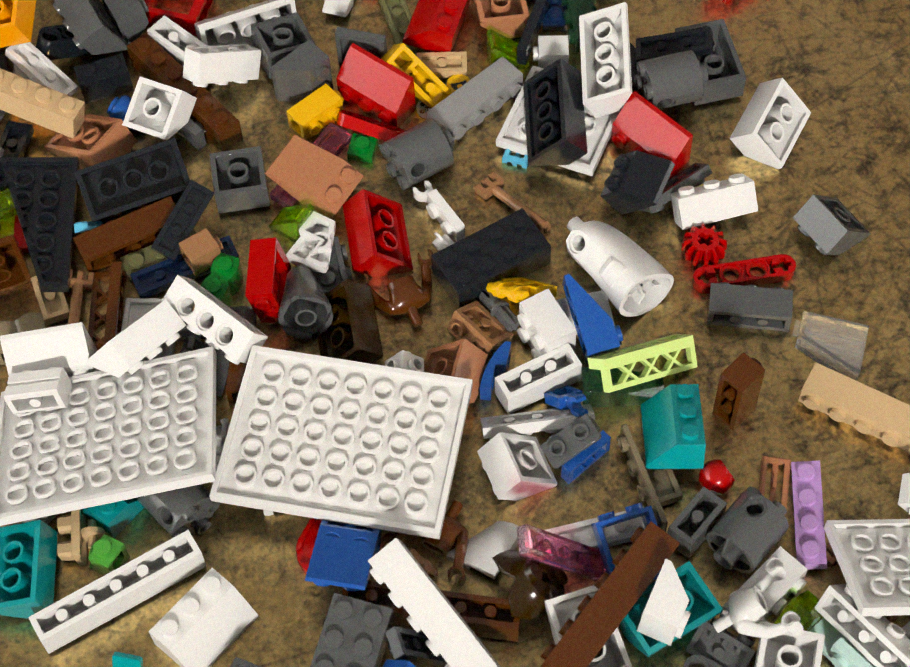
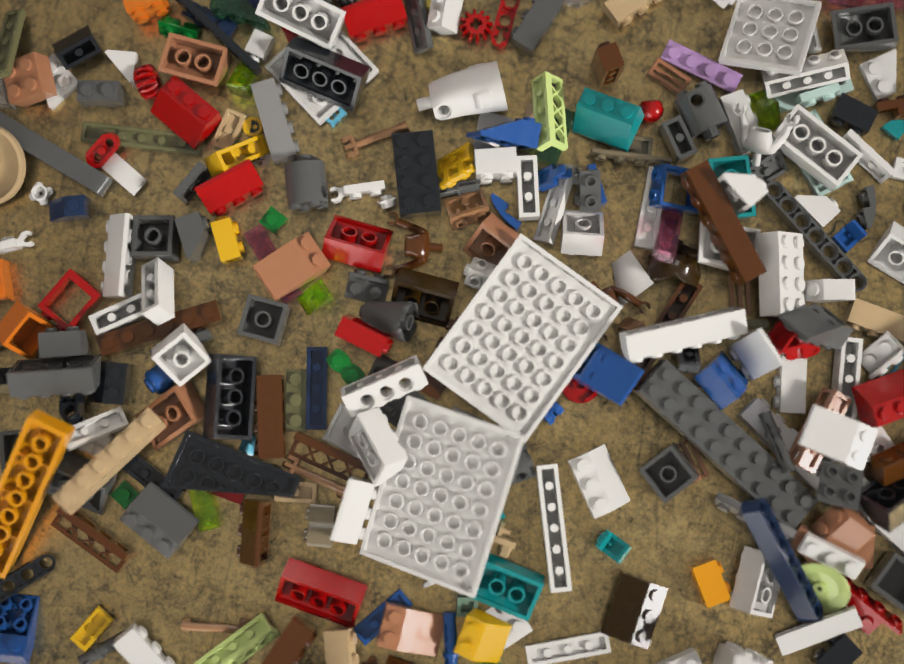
camera: 65 degrees left, 25 degrees up
white brick [4,367,72,414] -> none
bright green brick [88,534,130,576] -> none
black plate [151,180,214,262] -> none
medium nougat brick [178,228,223,276] -> none
white slope [286,211,336,273] -> none
red beam [336,110,406,141] -> none
black slope [600,150,675,215] -> none
none -> blue wheel [543,401,565,426]

